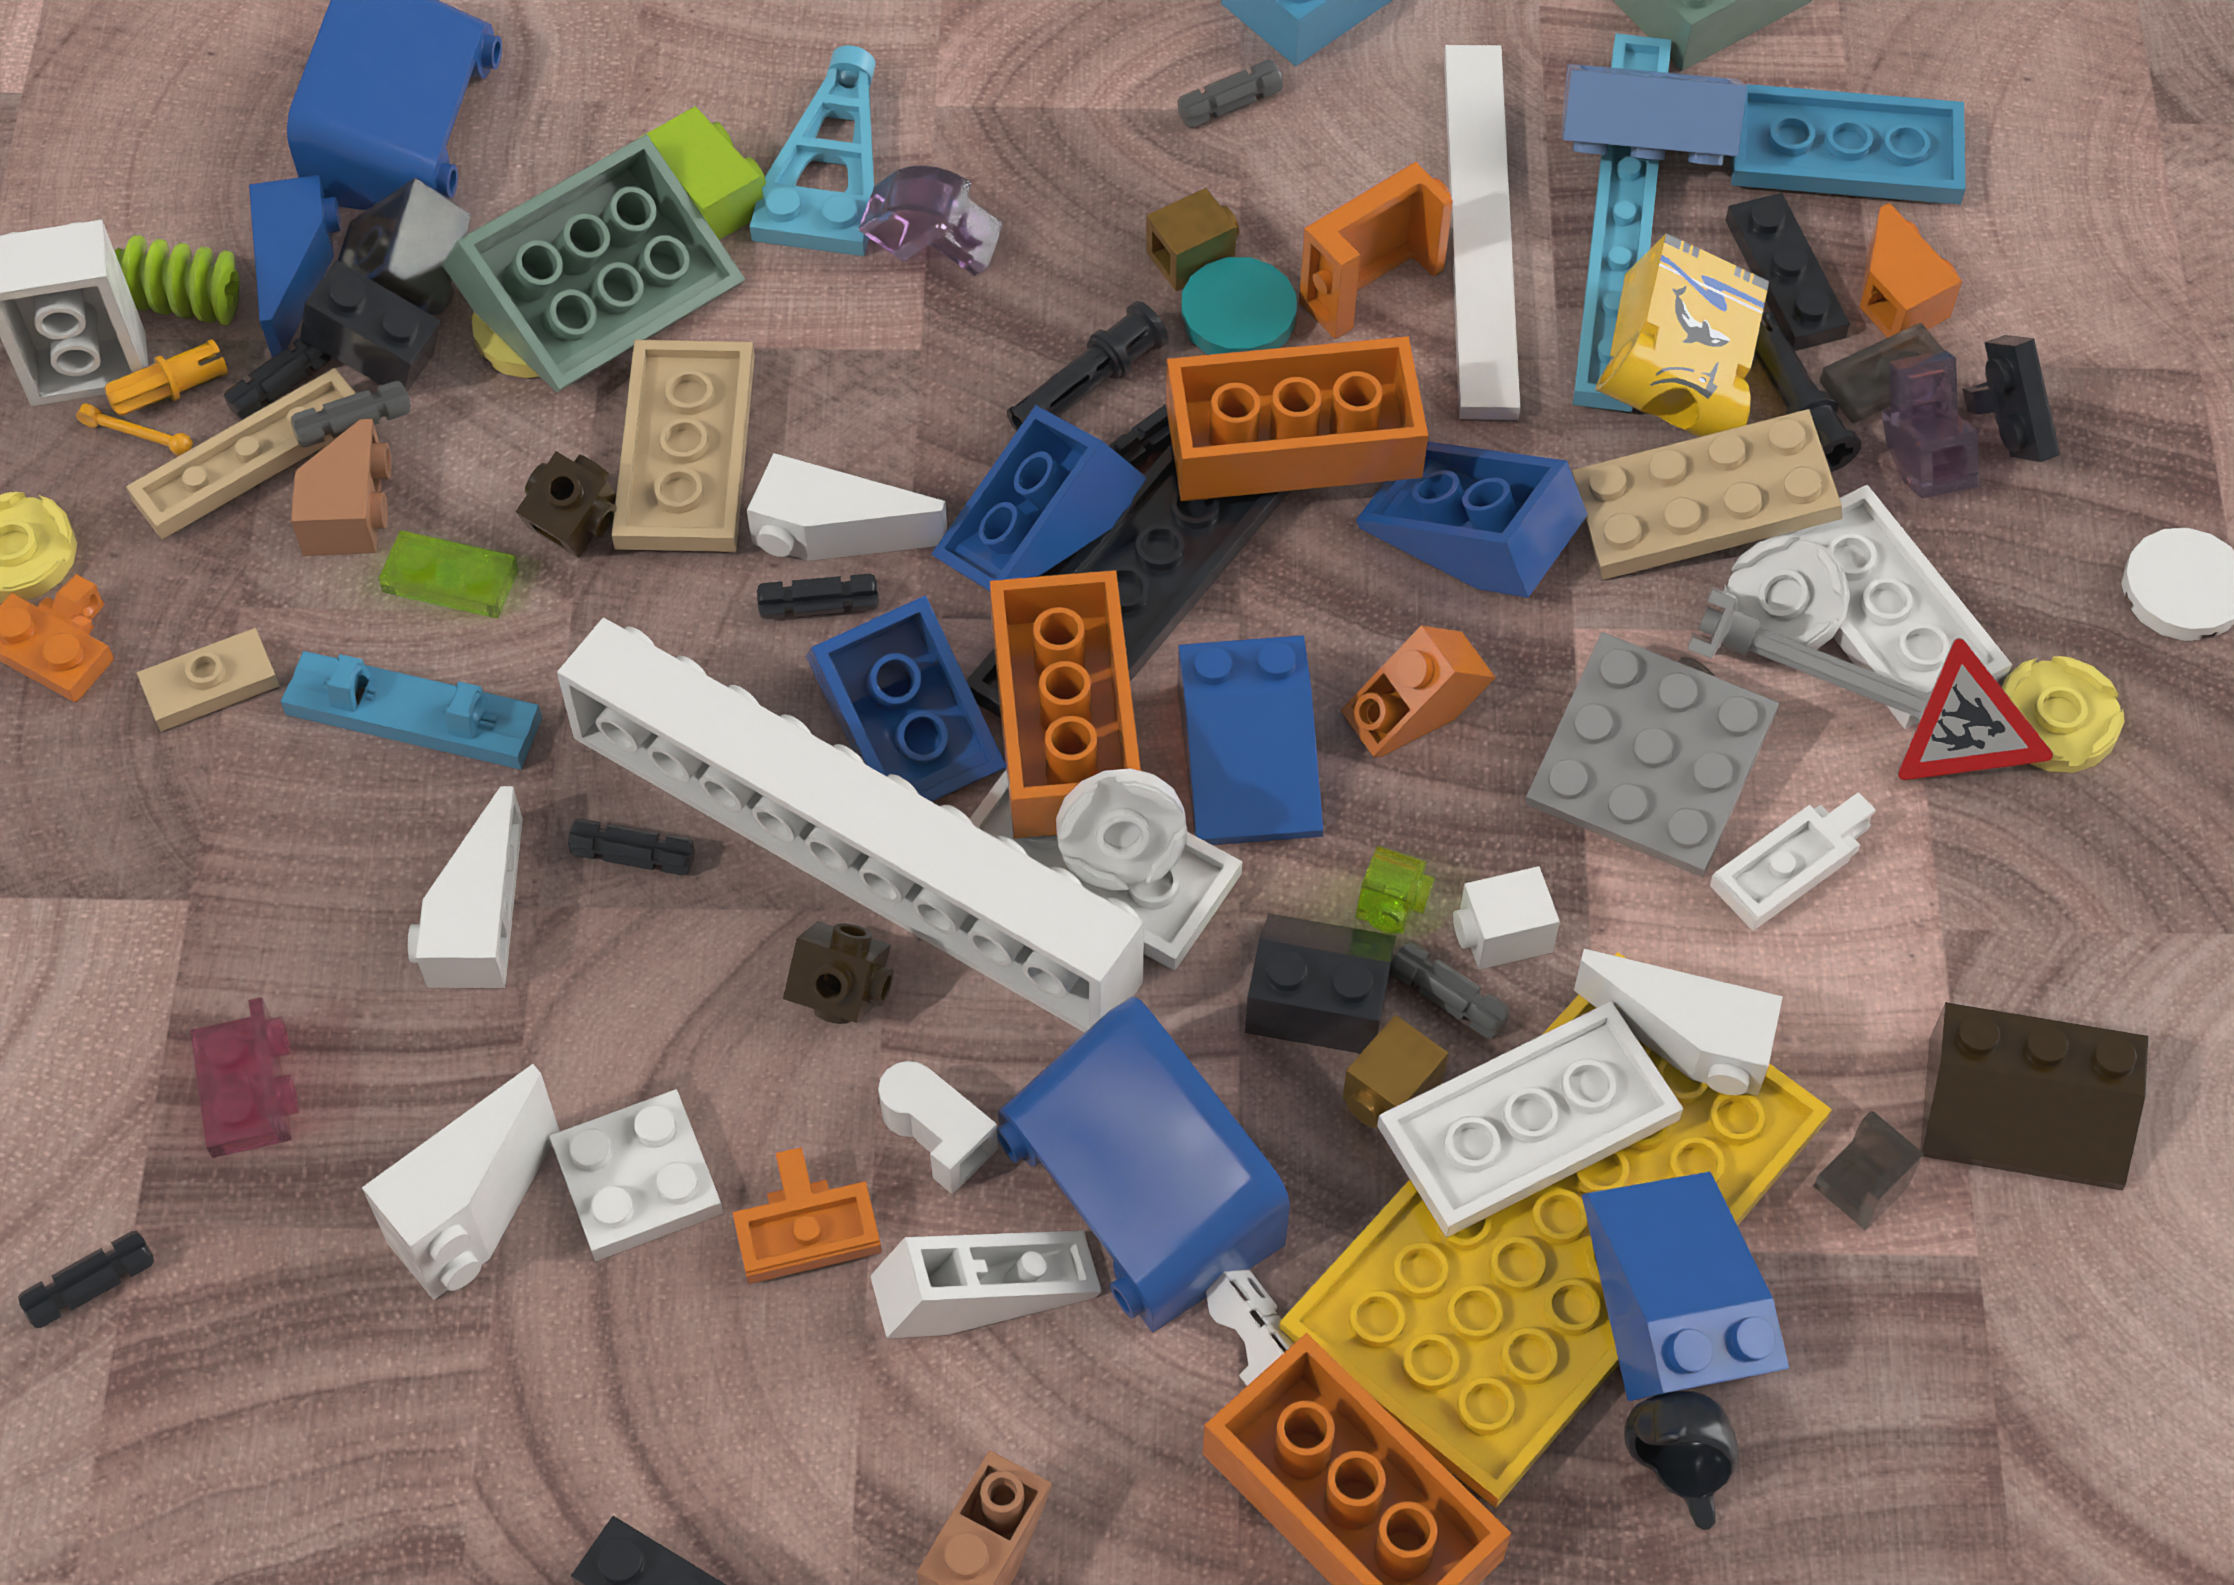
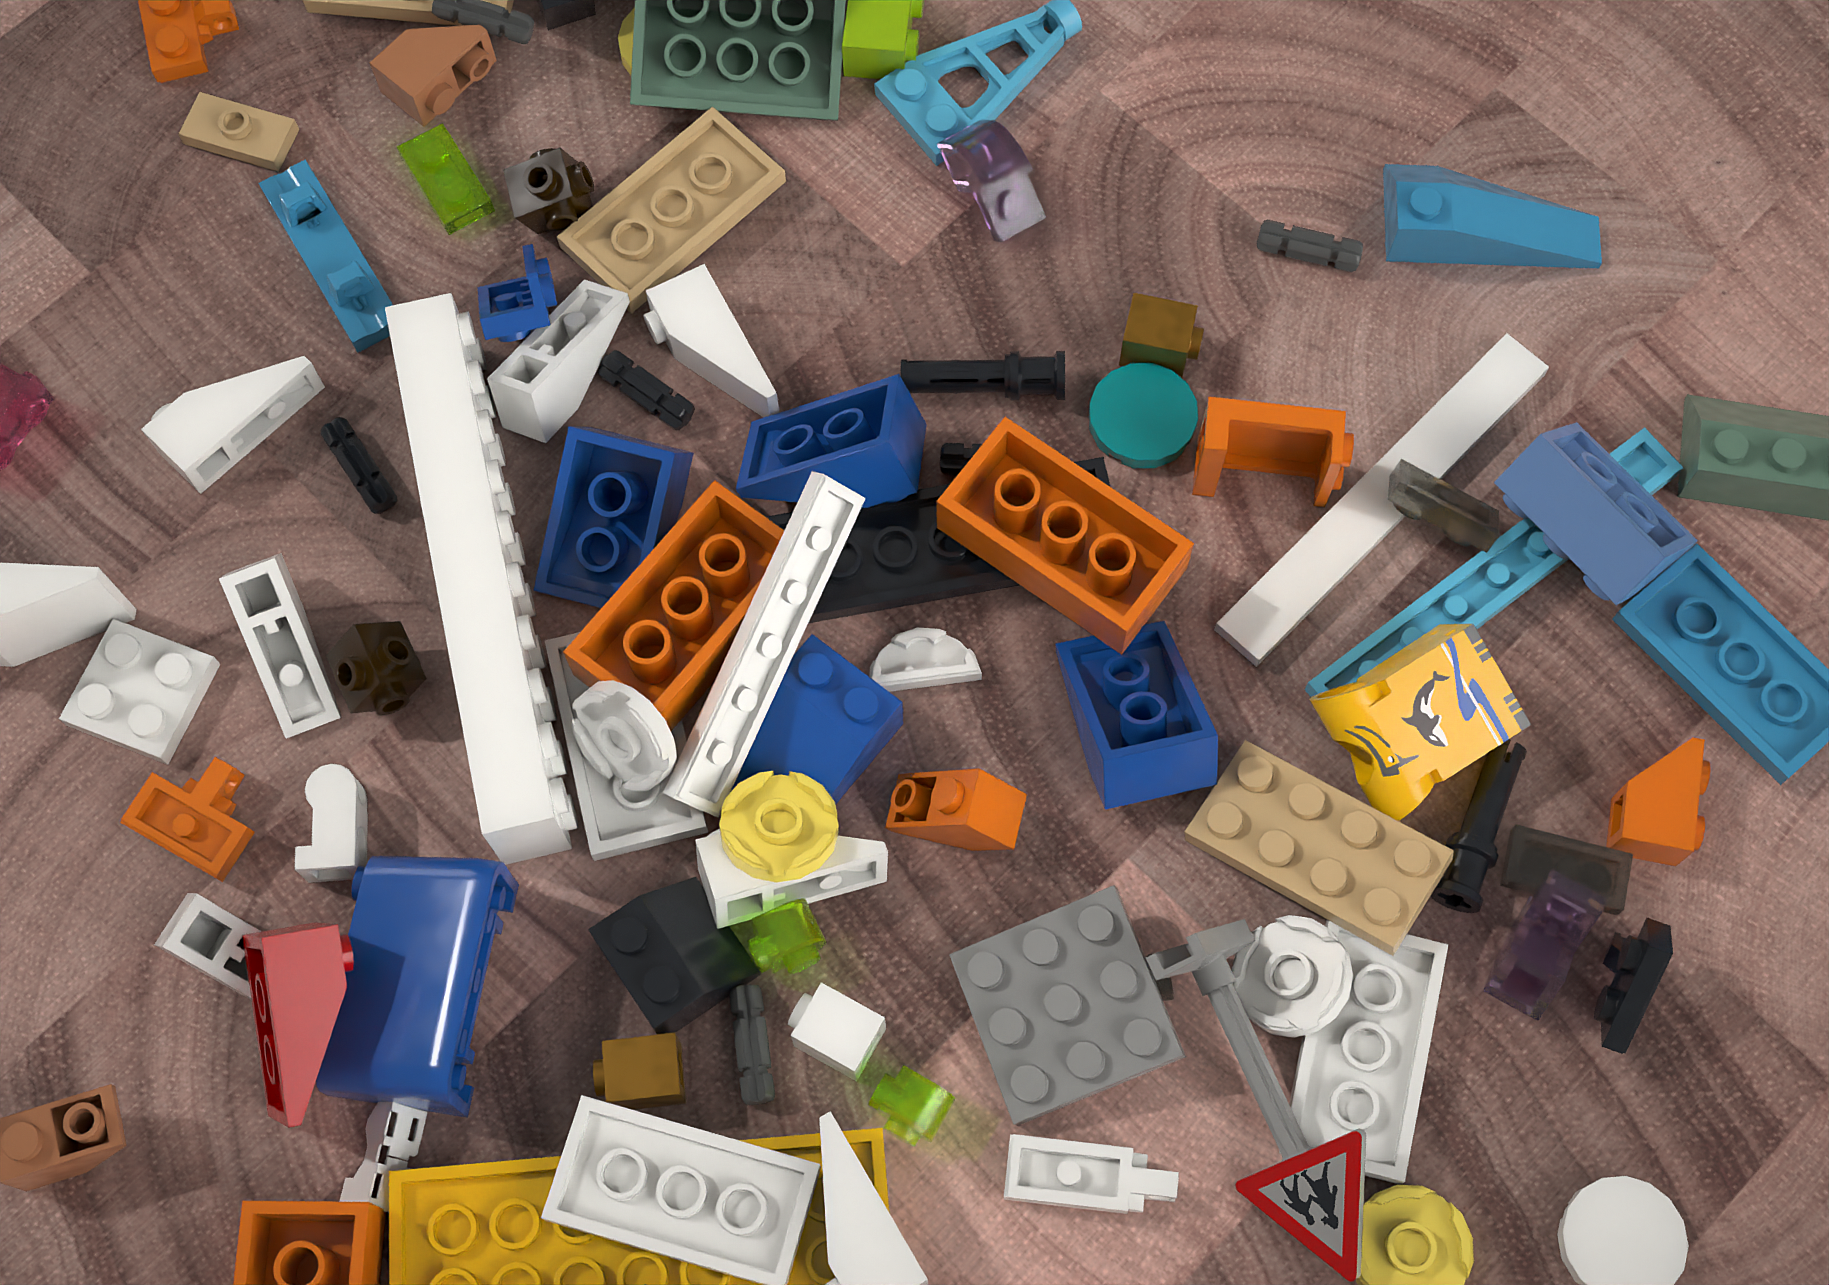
camera: 45 degrees right, 10 degrees up
black plate [1725,193,1850,351] -> none
none -> white slope [219,553,341,738]
none -> slope [242,922,354,1128]
none -> blue bracket [477,244,558,342]
none -> white slope [487,279,630,443]
none -> white tile [663,471,866,817]
none -> white slope [695,829,888,929]
none -> light yellow tile [719,771,839,883]
none -> clear neon green plate [868,1065,956,1147]
none -> white tile [869,628,982,692]
none -> clear smoke plate [1388,458,1500,553]

